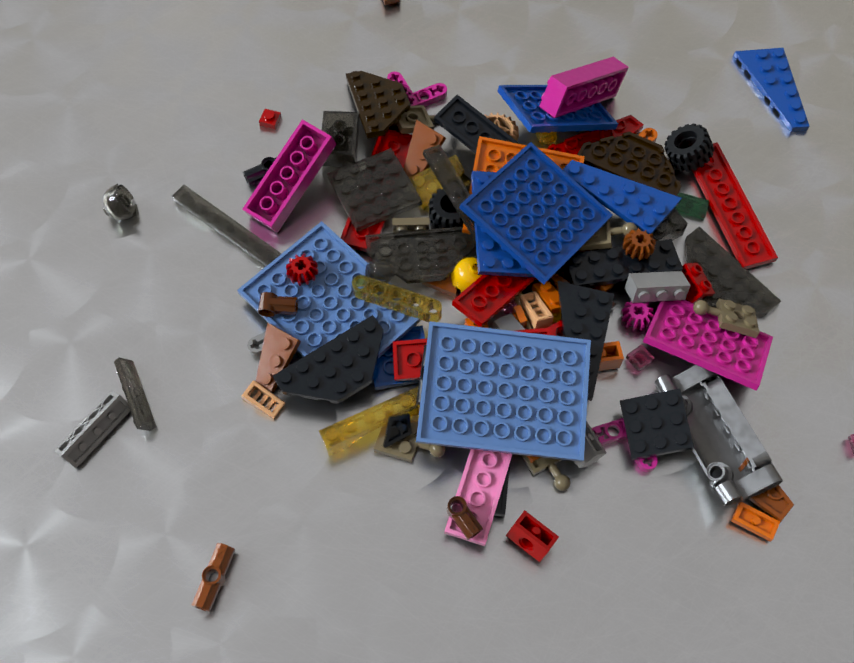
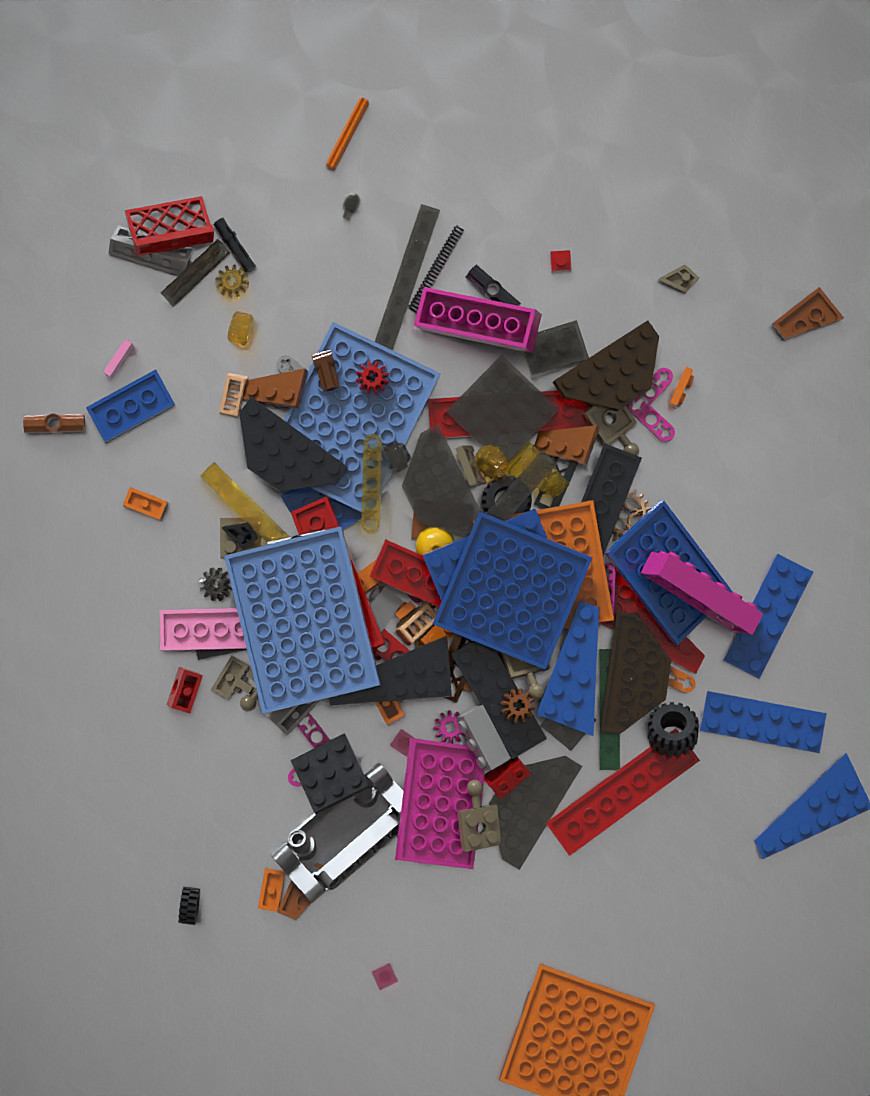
camera: 75 degrees right, 20 degrees up
clear smoke cylinder [103,184,138,221] -> none
reddish brown piece [447,496,483,540] -> none
none -> blue plate [86,369,175,443]
none -> bright pink tile [104,340,134,379]
none -> orange plate [123,487,168,521]
none -> red fence [125,196,214,257]
none -> black tyre [178,887,200,925]
none -> clear smoke gear [199,567,232,601]
none -> dark tan hinge [211,655,254,700]
none -> black pin [213,217,257,274]
none -> clear yellow gear [215,265,249,299]
none -> clear yellow gear [227,311,254,346]
none -> orange axle [326,97,369,169]
none -> clear smoke cylinder [343,192,360,220]
none -> black piece [408,225,464,313]
none -> clear yellow gear [474,444,509,479]
none -> dark tan piece [659,265,699,293]
none -> orange plate [668,367,695,409]
none -> blue plate [700,691,827,753]
none -> blue plate [723,554,813,679]

